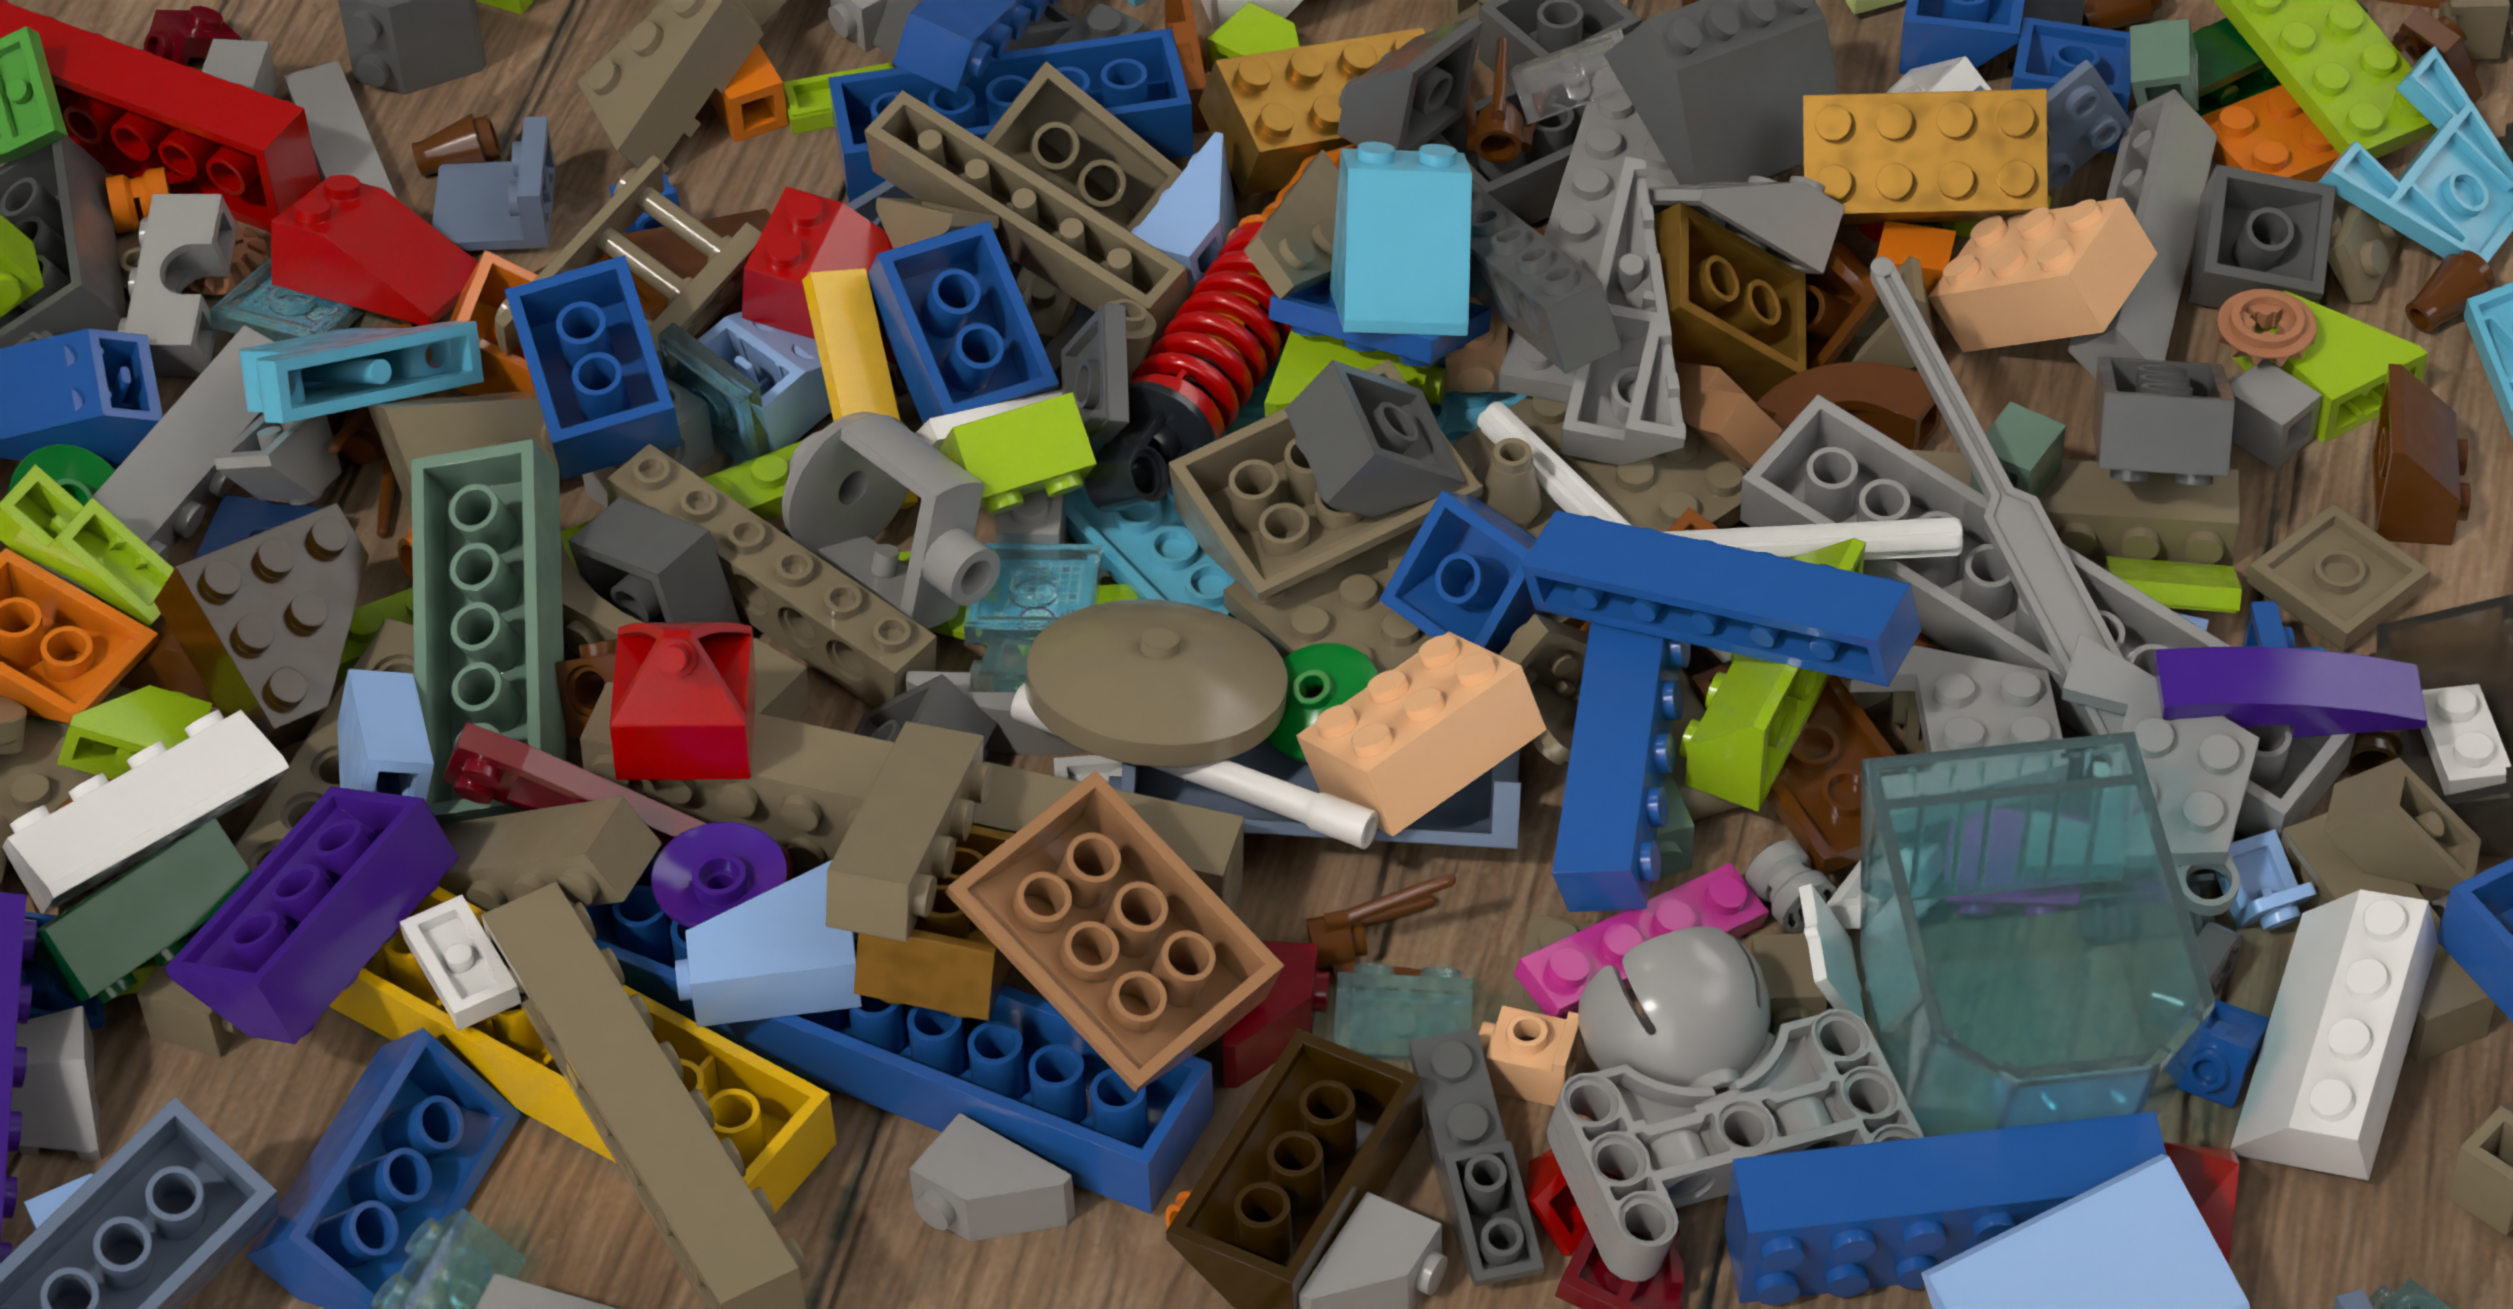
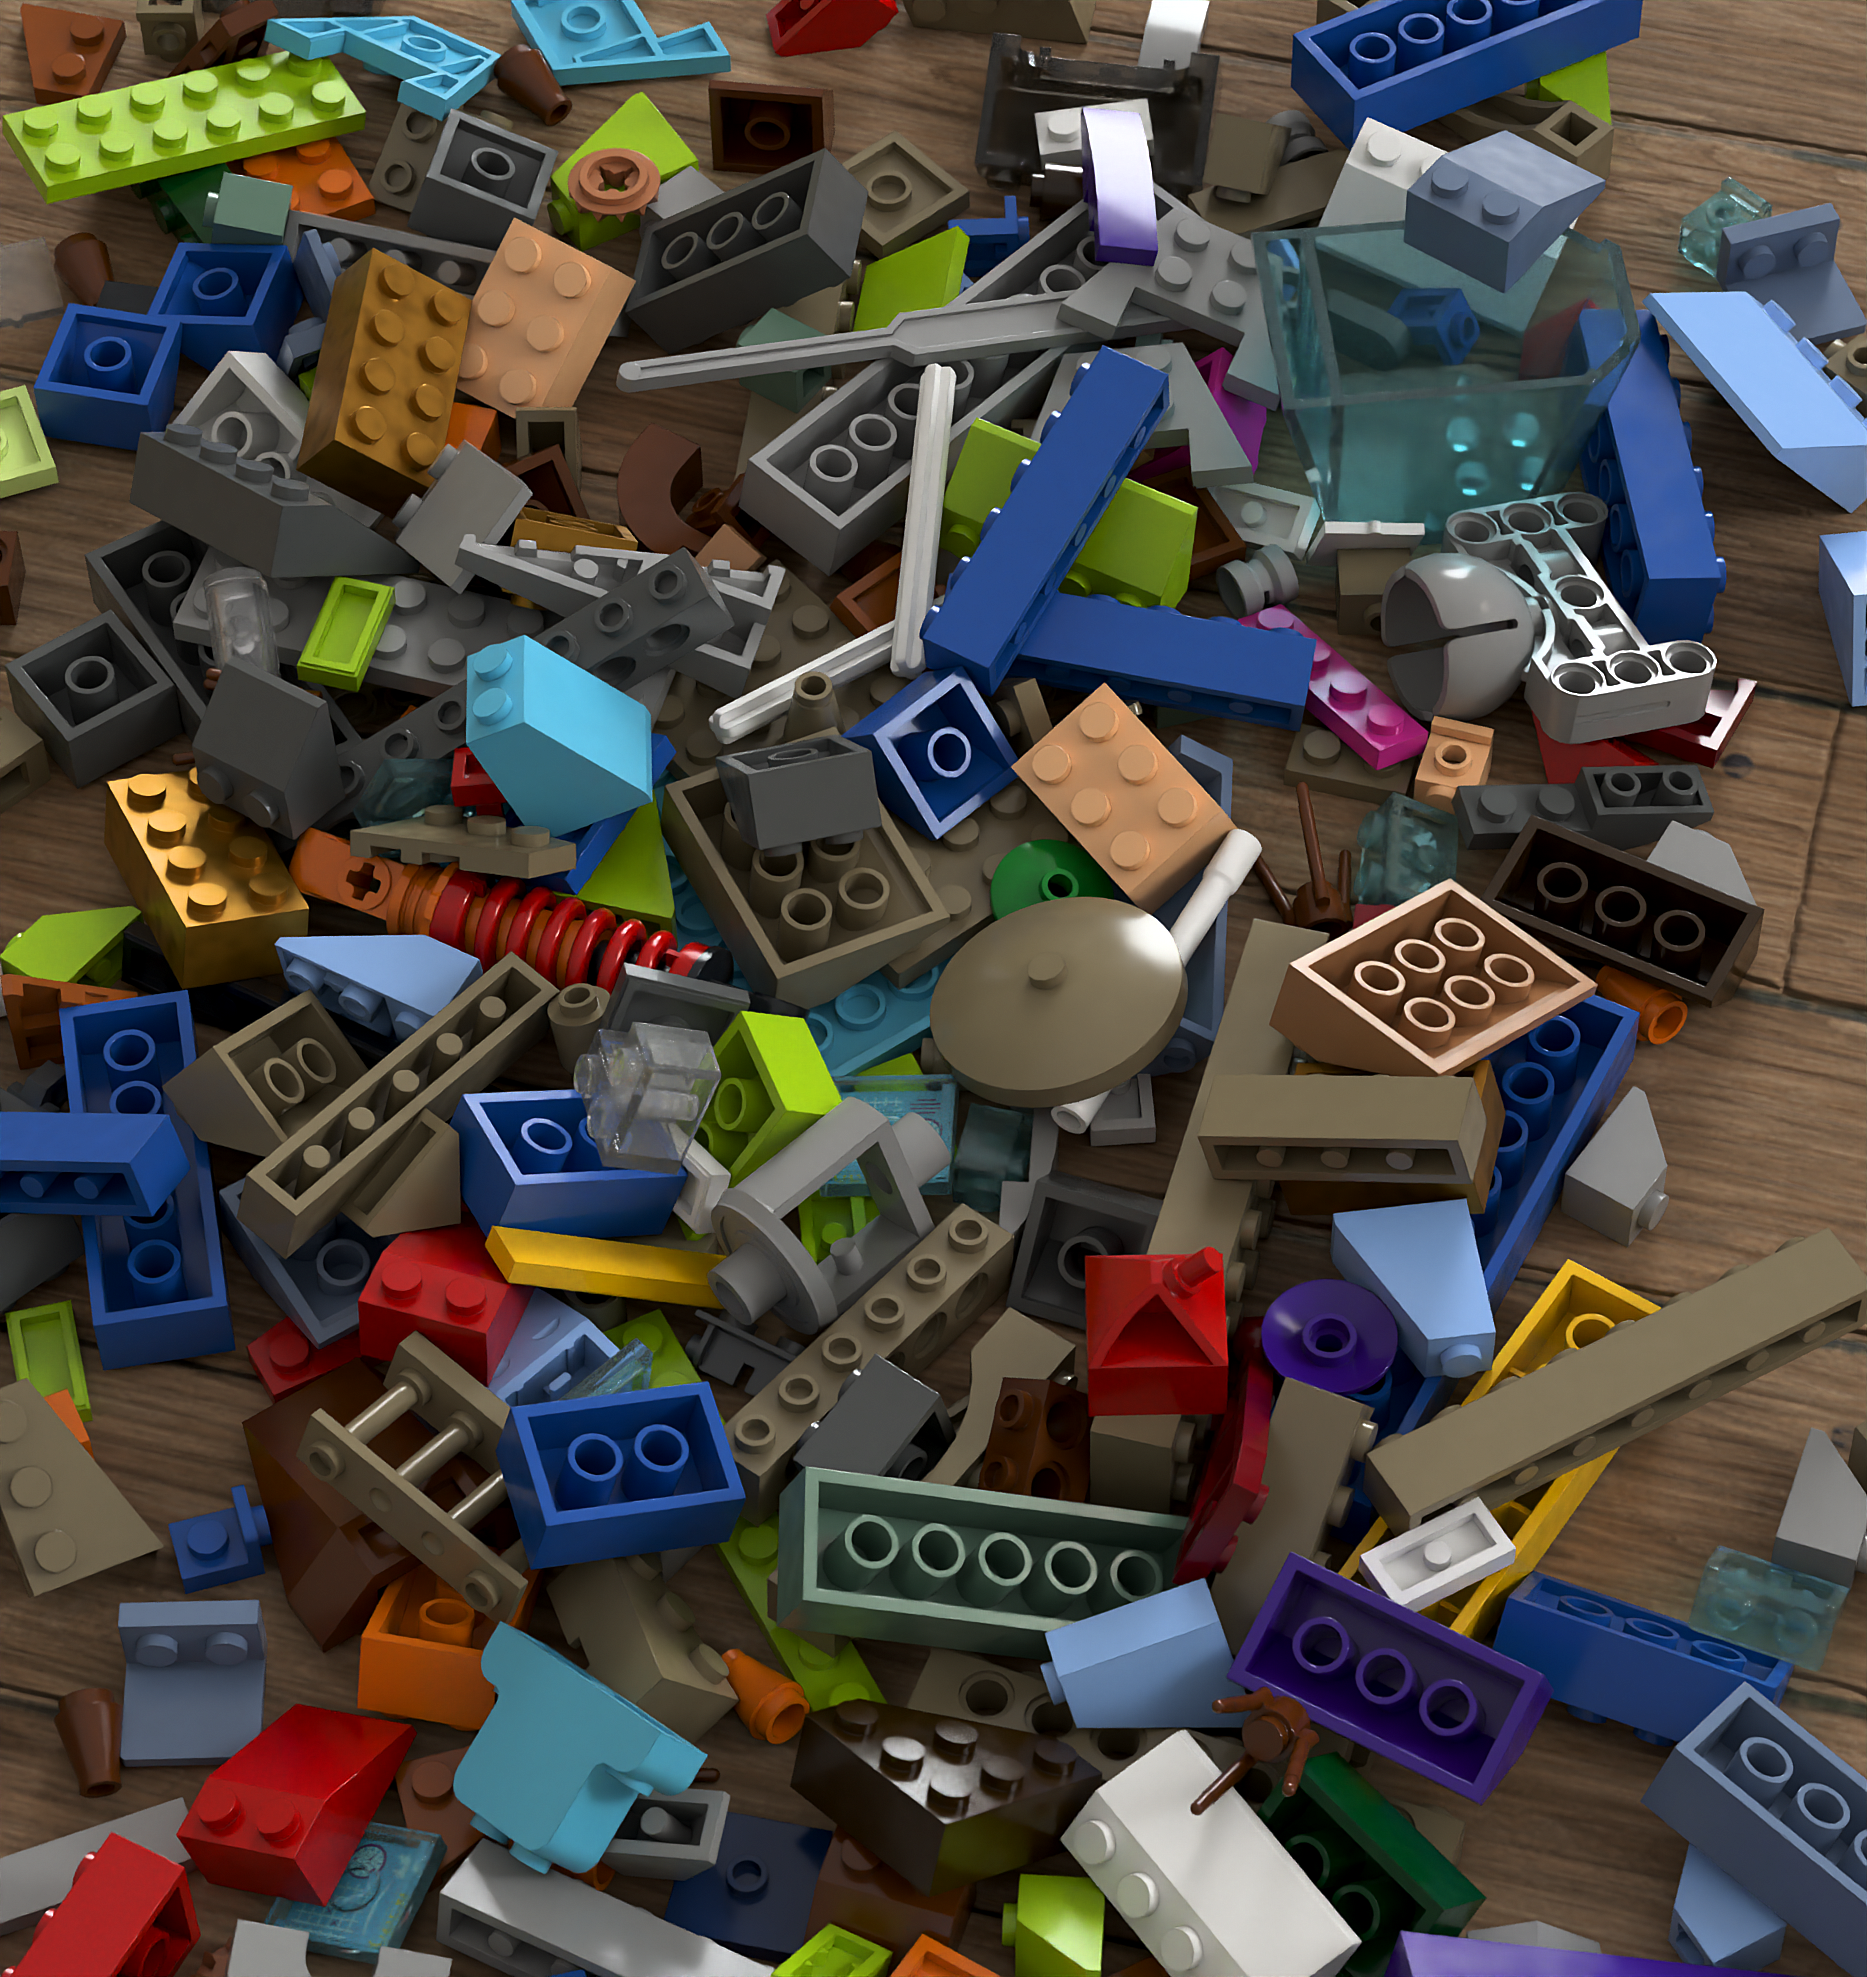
camera: 90 degrees left, 5 degrees up
none -> lime tile [297,576,396,692]
none -> clear brick [574,1022,722,1175]
none -> reddish brown plant [1190,1687,1319,1816]
none -> sand blue slope [1403,130,1606,294]

